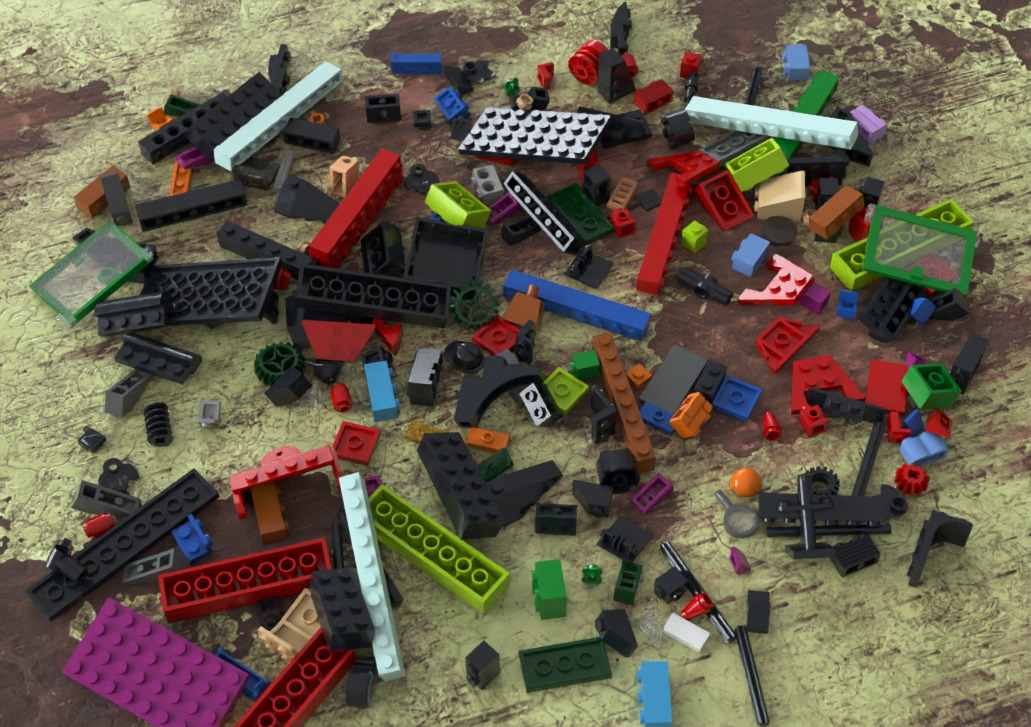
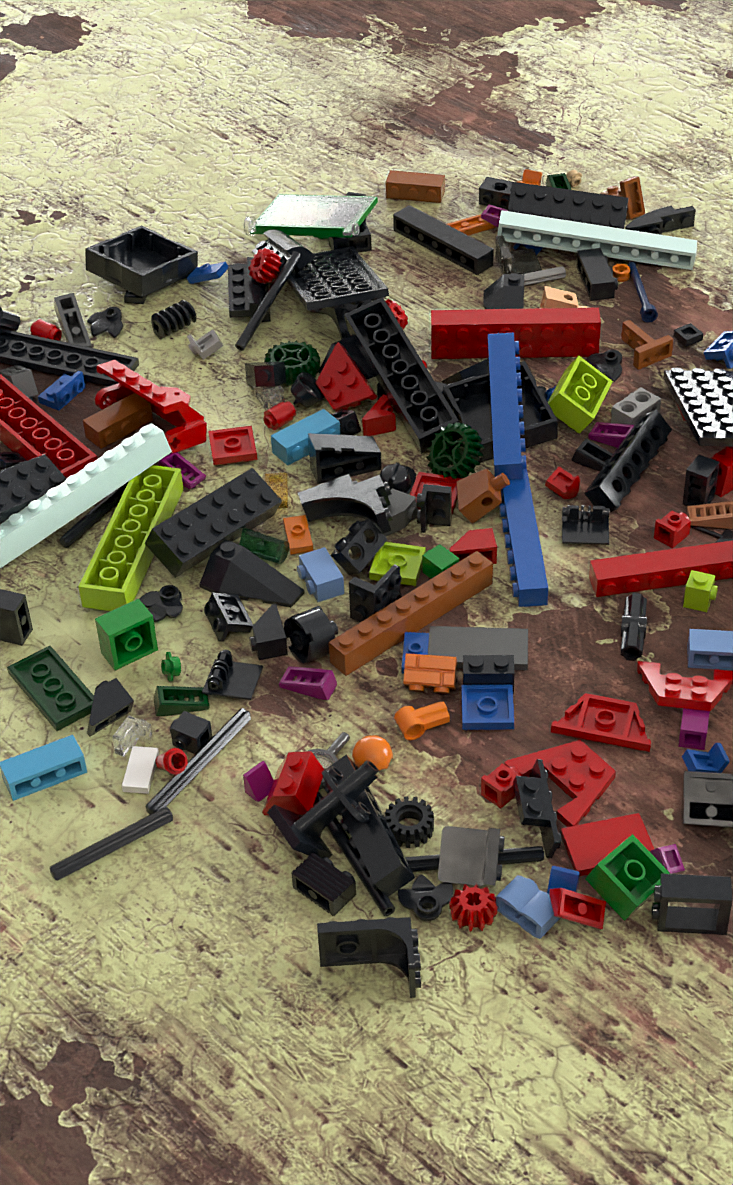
camera: 65 degrees right, 10 degrees down
dark grey slope [100,171,133,226] -> none
dark grey slope [105,369,152,418] -> none
black brick [217,221,319,281] -> none
black brick [365,93,401,123] -> none
black bracket [450,116,471,141] -> none
dark green tile [547,182,615,246] -> none
orange plate [626,363,652,389] -> none
black slope [746,590,771,634] -> none
red cone [763,412,783,442] -> none
red bracket [887,411,912,444] -> none
none -> black tile [85,225,198,297]
none -> black plate [139,585,183,622]
none -> blue plate [187,261,229,284]
none -> black piece [235,251,301,351]
none -> red gear [248,248,282,284]
none -> red slope [262,751,324,815]
none -> medium blue brick [297,547,344,602]
none -> orange piece [394,701,450,740]
none -> black bracket [438,826,505,887]
none -> red slope [449,528,497,564]
none -> blue brick [488,332,527,479]
none -> red plate [545,466,580,499]
none -> dark orange bracket [600,176,645,220]
none -> dark orange bracket [621,320,674,370]
none -> dark blue piece [628,262,658,323]

